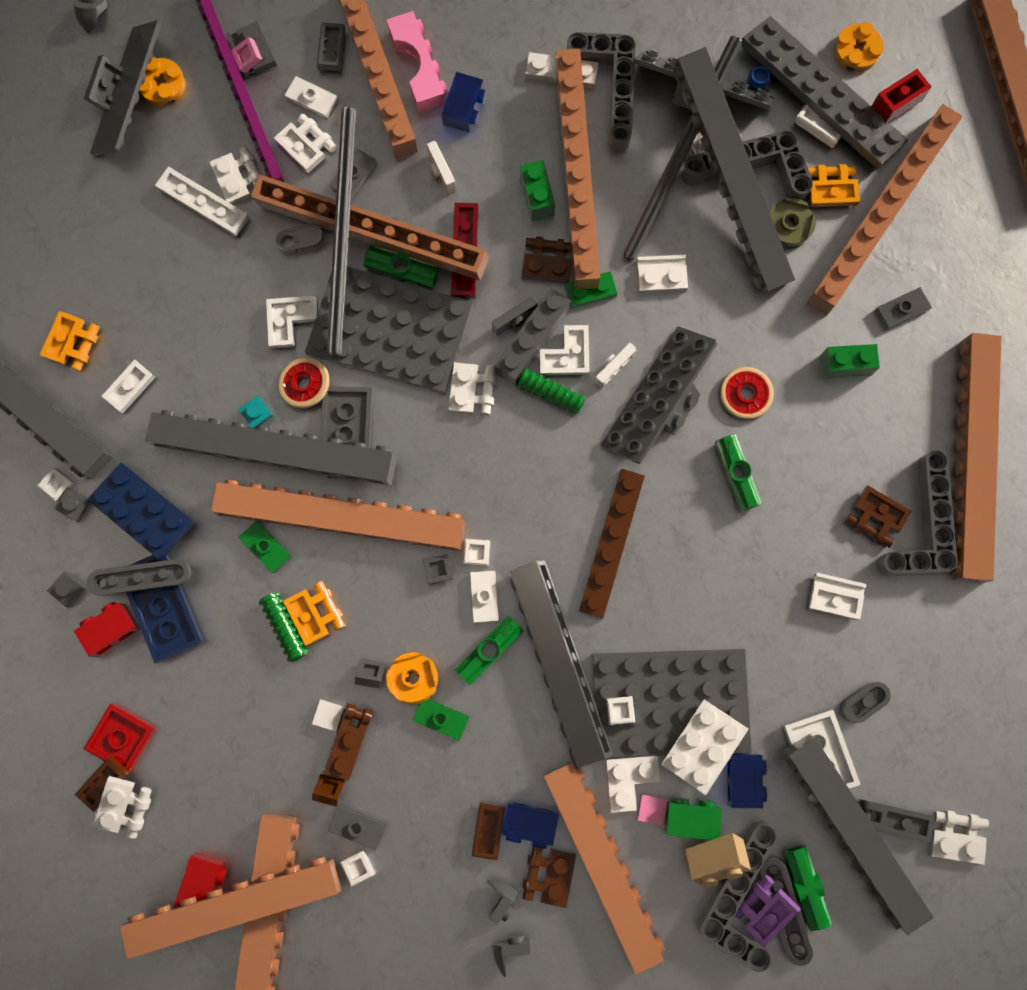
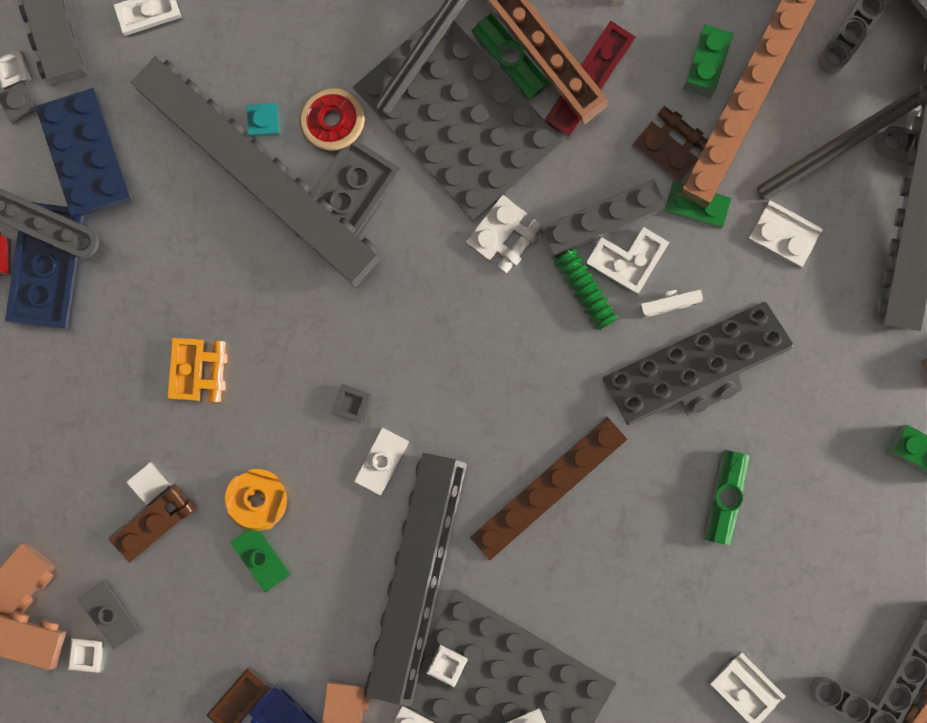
camera: 30 degrees right, 5 degrees up
nougat brick [211,479,466,551] -> none
green plate [238,520,292,574] -> none
green piece [259,592,308,662] -> none
white plate [266,295,317,349] -> none
reddish brown plate [312,774,345,807] -> none
dark grey plate [355,659,386,688] -> none
green piece [455,615,524,685] -> none
white tile [463,539,490,566] -> none
dark grey plate [492,297,538,336] -> none
red wheel [720,367,774,419] -> none
reddish brown plate [845,485,912,548] -> none

